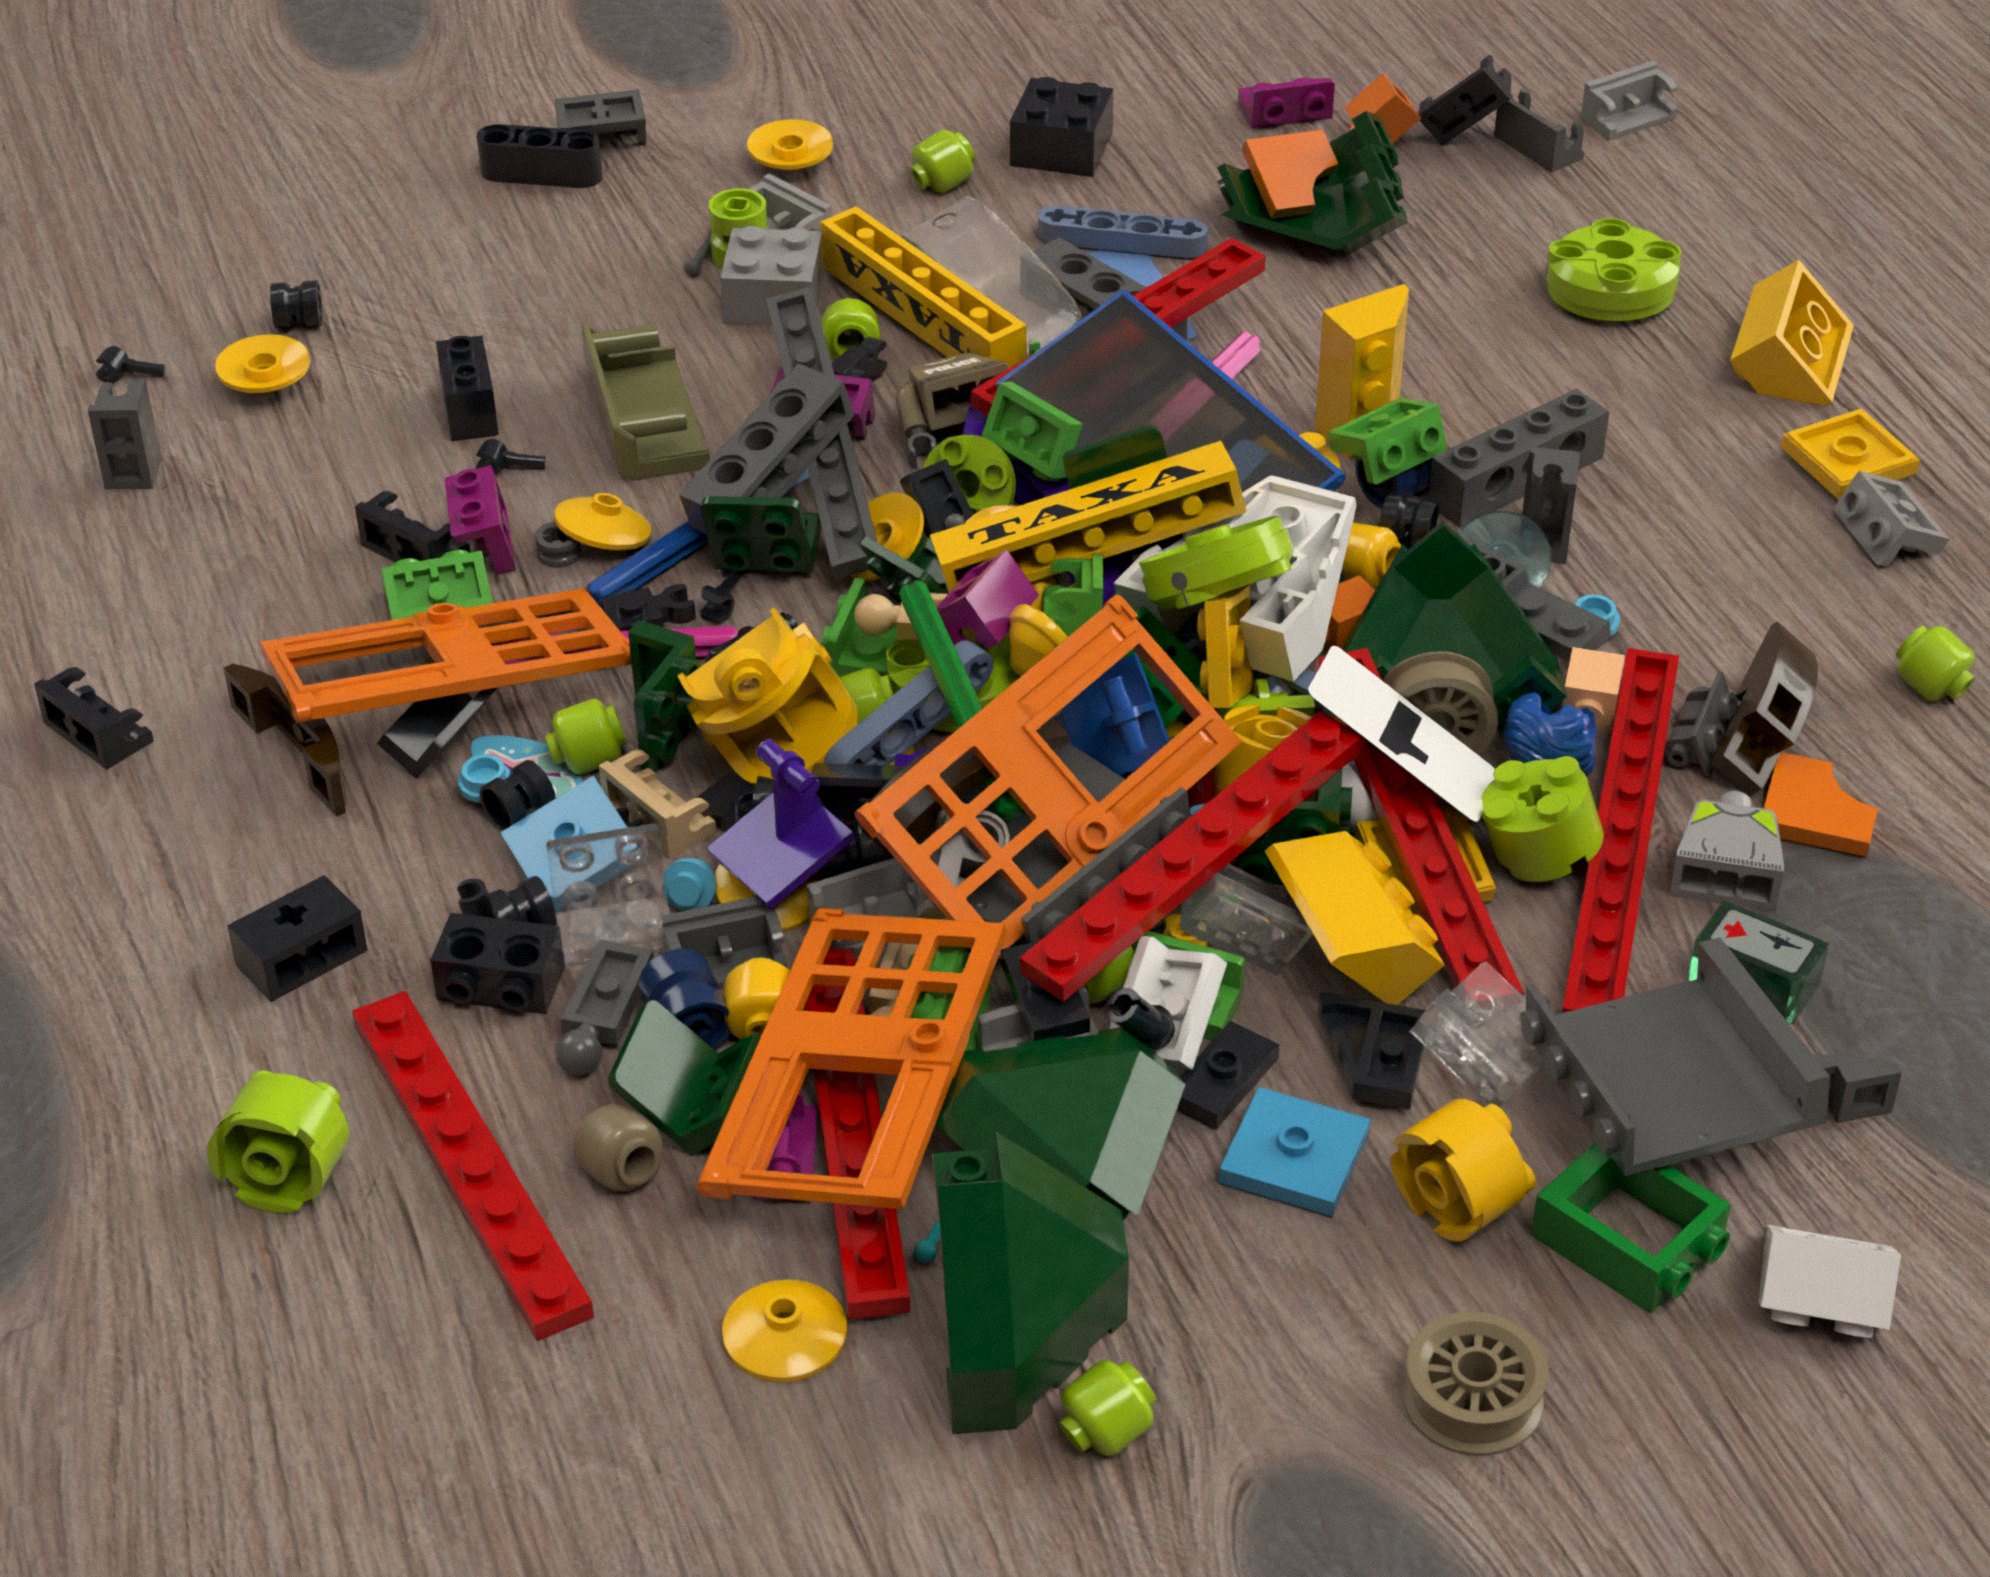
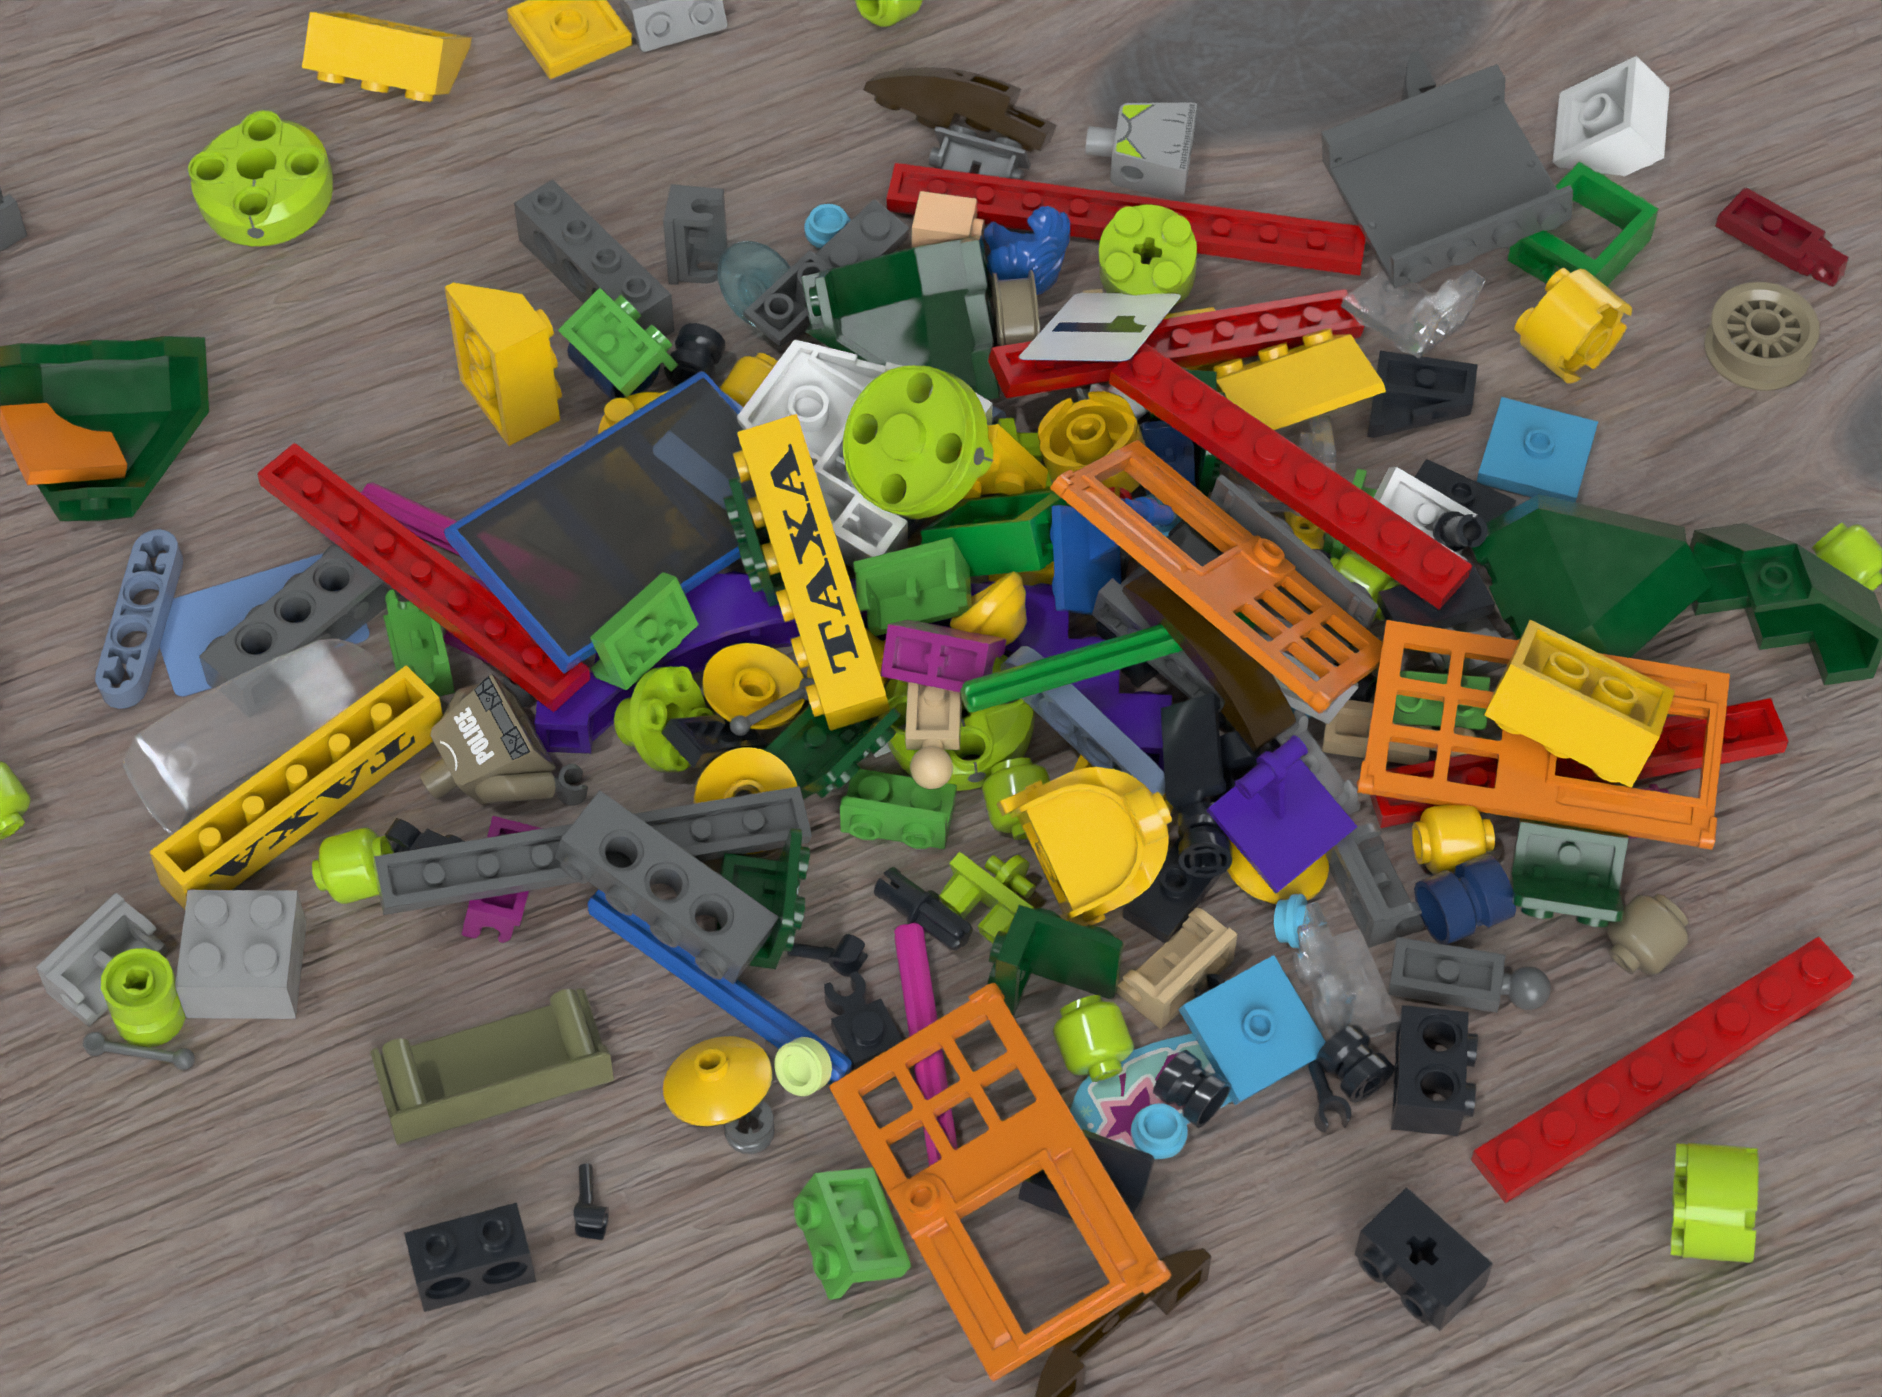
camera: 95 degrees left, 15 degrees up
black hinge [355,491,470,562] -> none
magenta bracket [444,465,516,574] -> none
yellow dish [722,1279,847,1382] -> none
brick [1688,900,1829,1024] -> none
orange tile [1764,752,1878,857] -> none
none -> yellowish green tile [774,1037,832,1096]
none -> yellow slope [1484,620,1675,788]
none -> dark red hinge [1715,187,1849,287]

